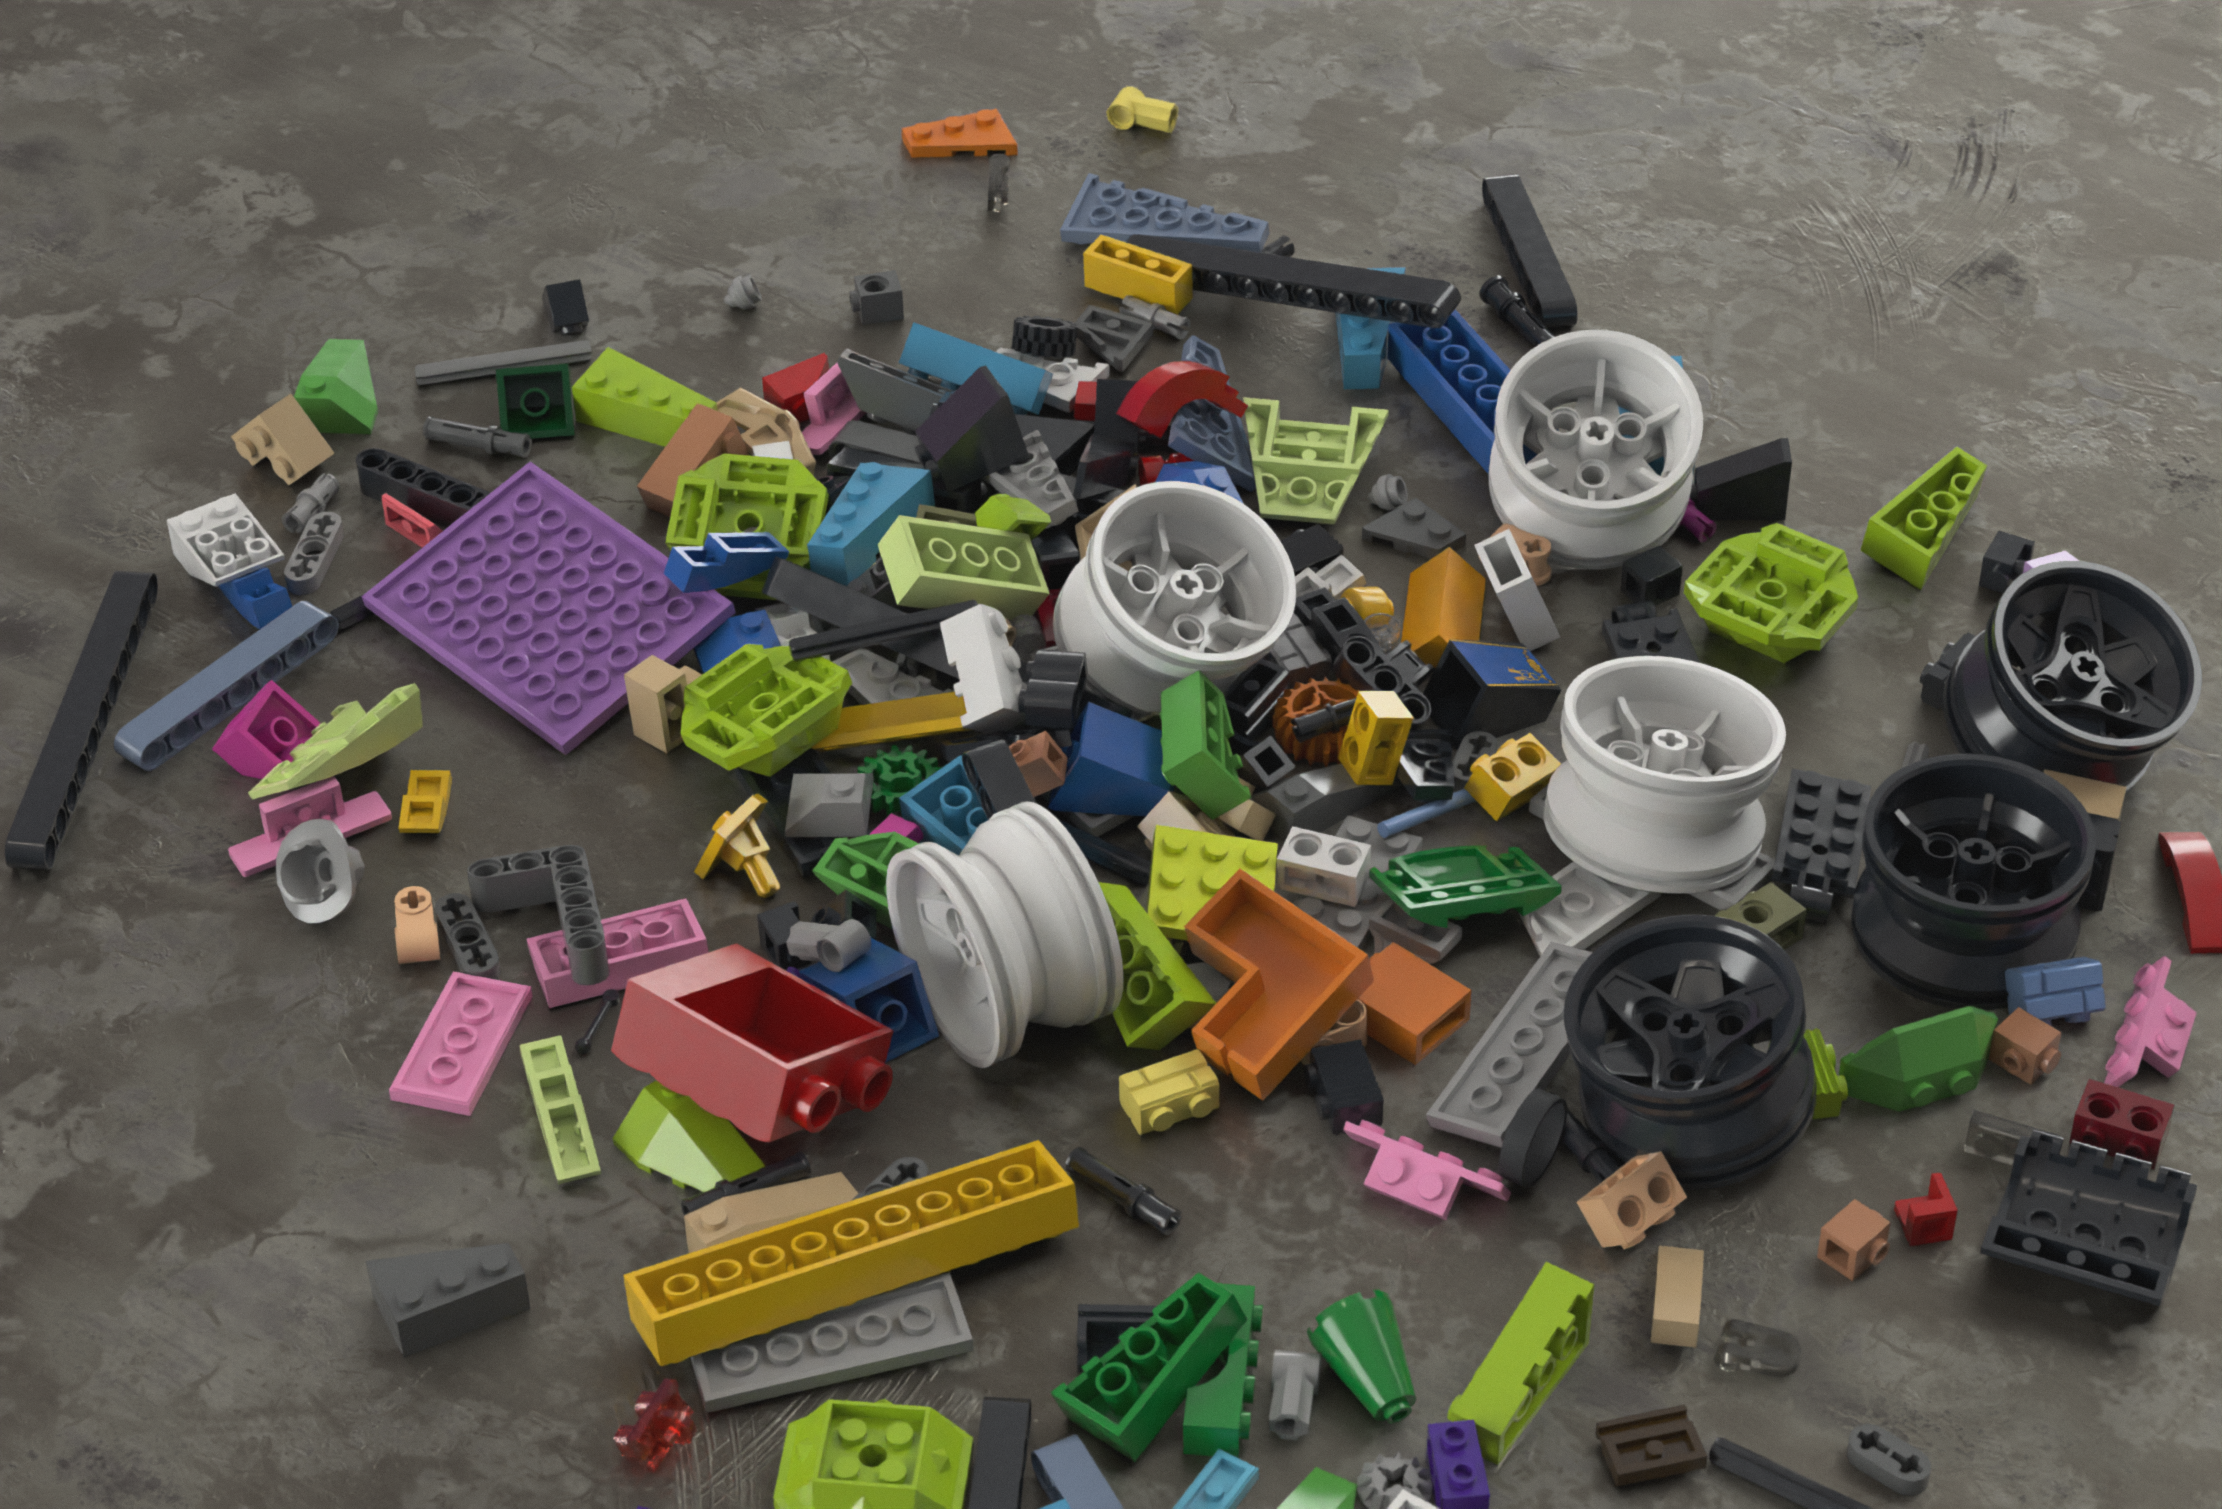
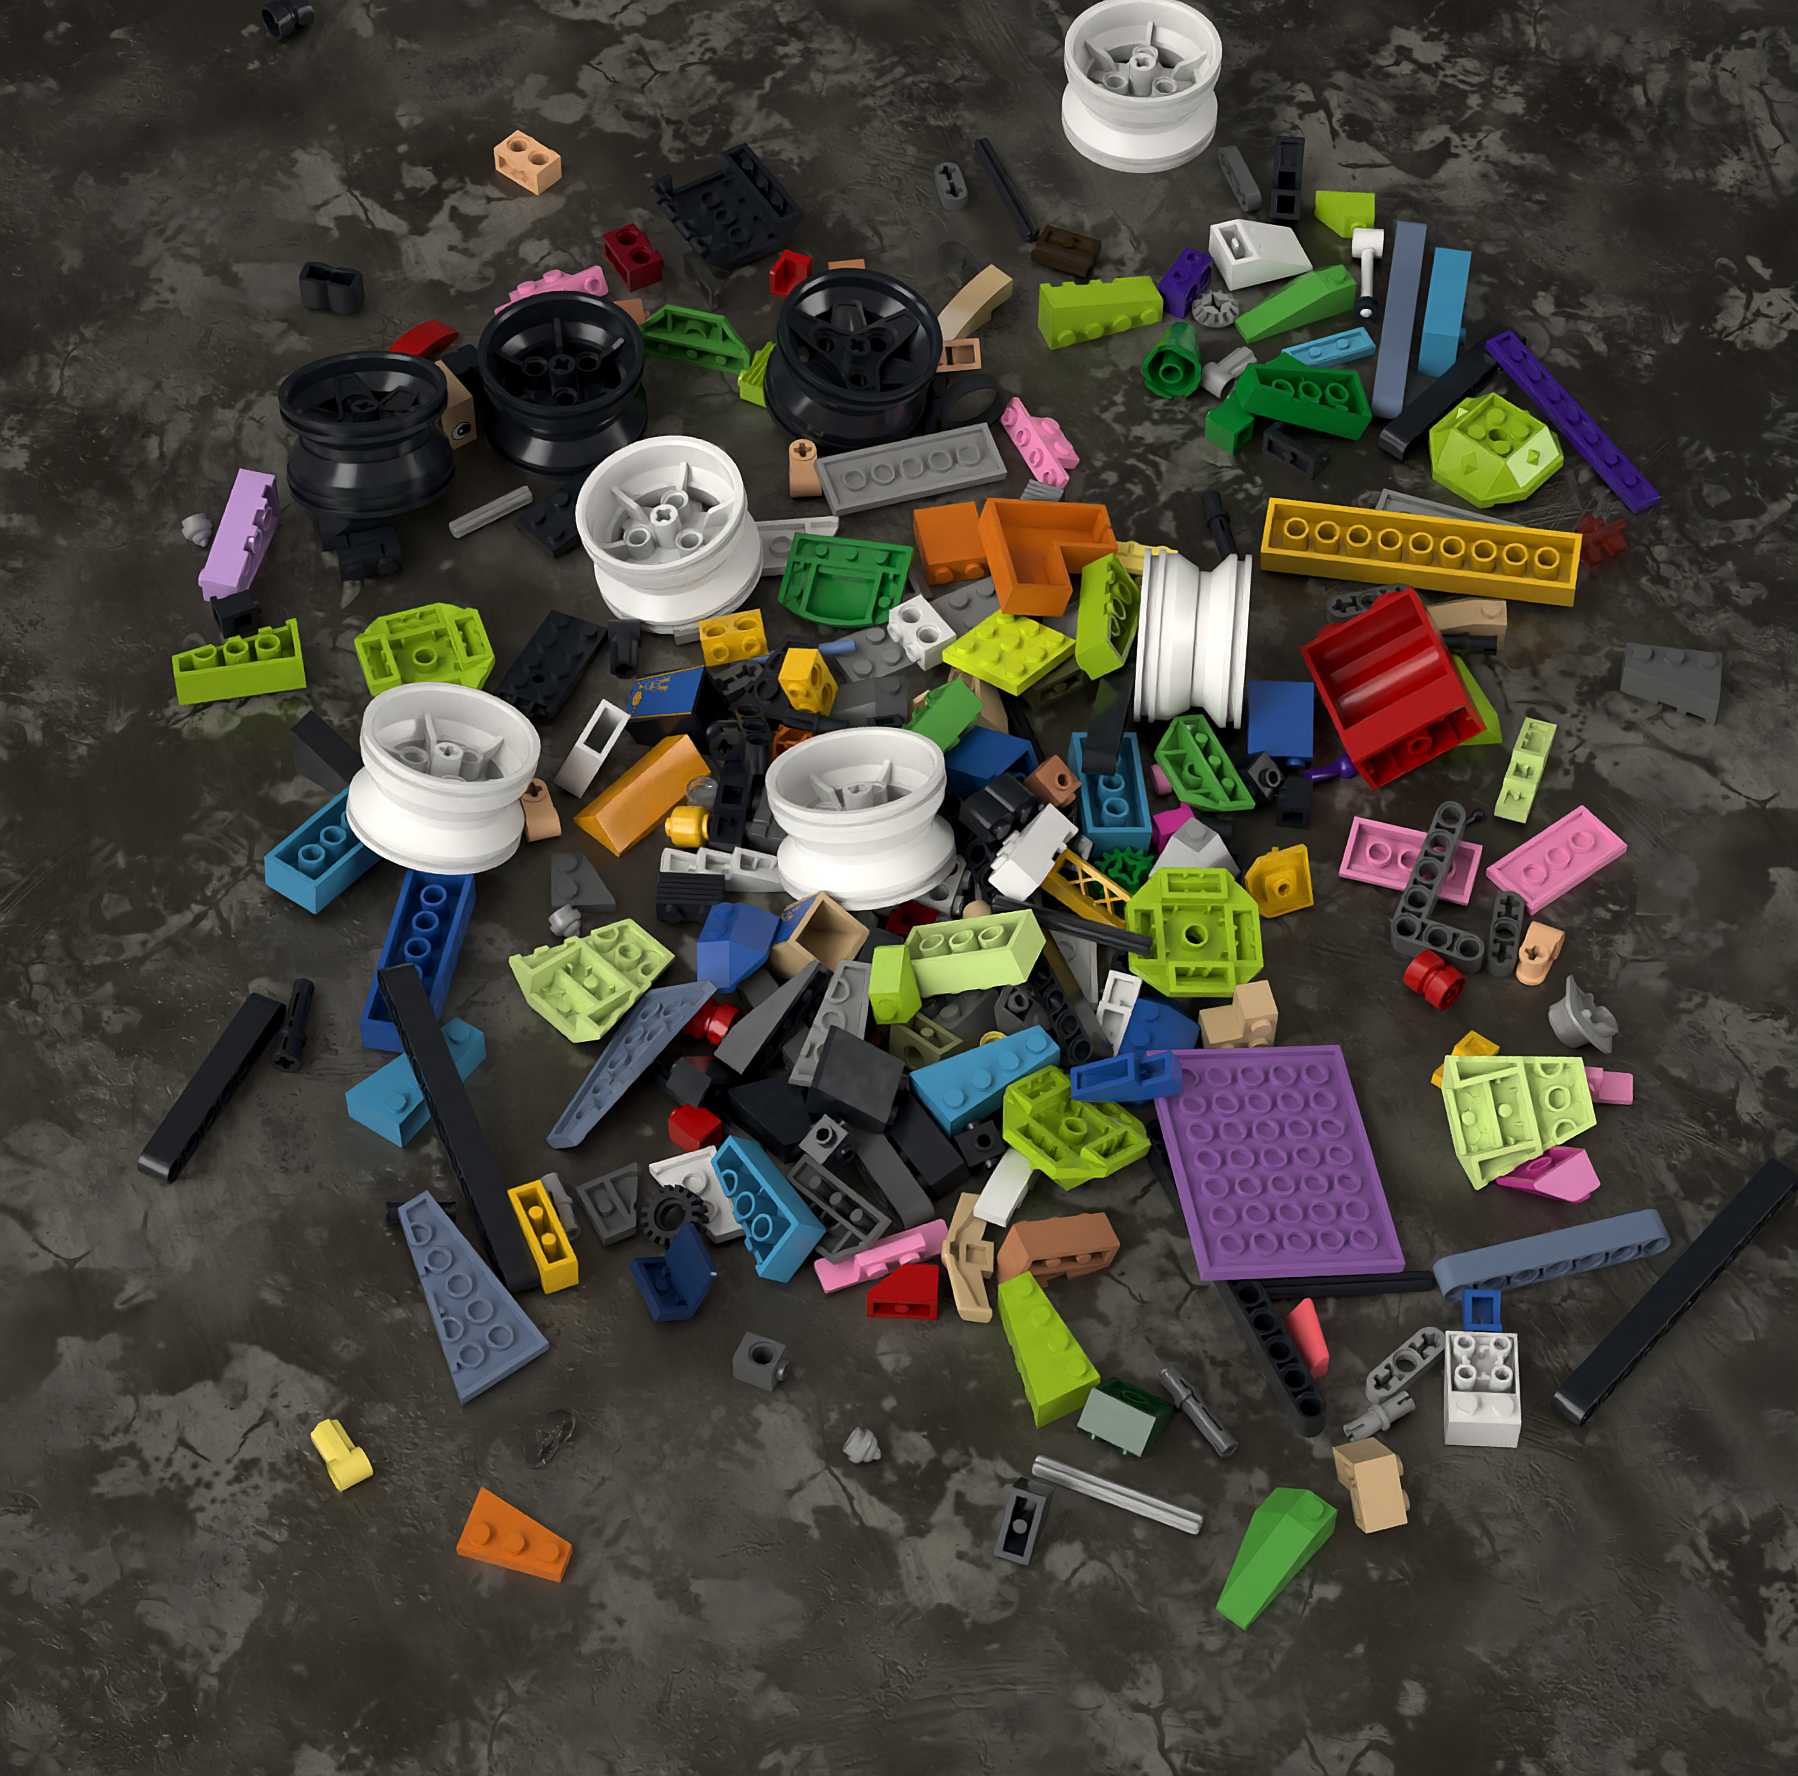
camera: 145 degrees left, 10 degrees up
light grey piece [786,919,872,972] -> none
red arch [1116,361,1249,438] -> none
none -> dark blue bracket [629,1223,717,1322]
none -> red wheel [1403,949,1467,1011]

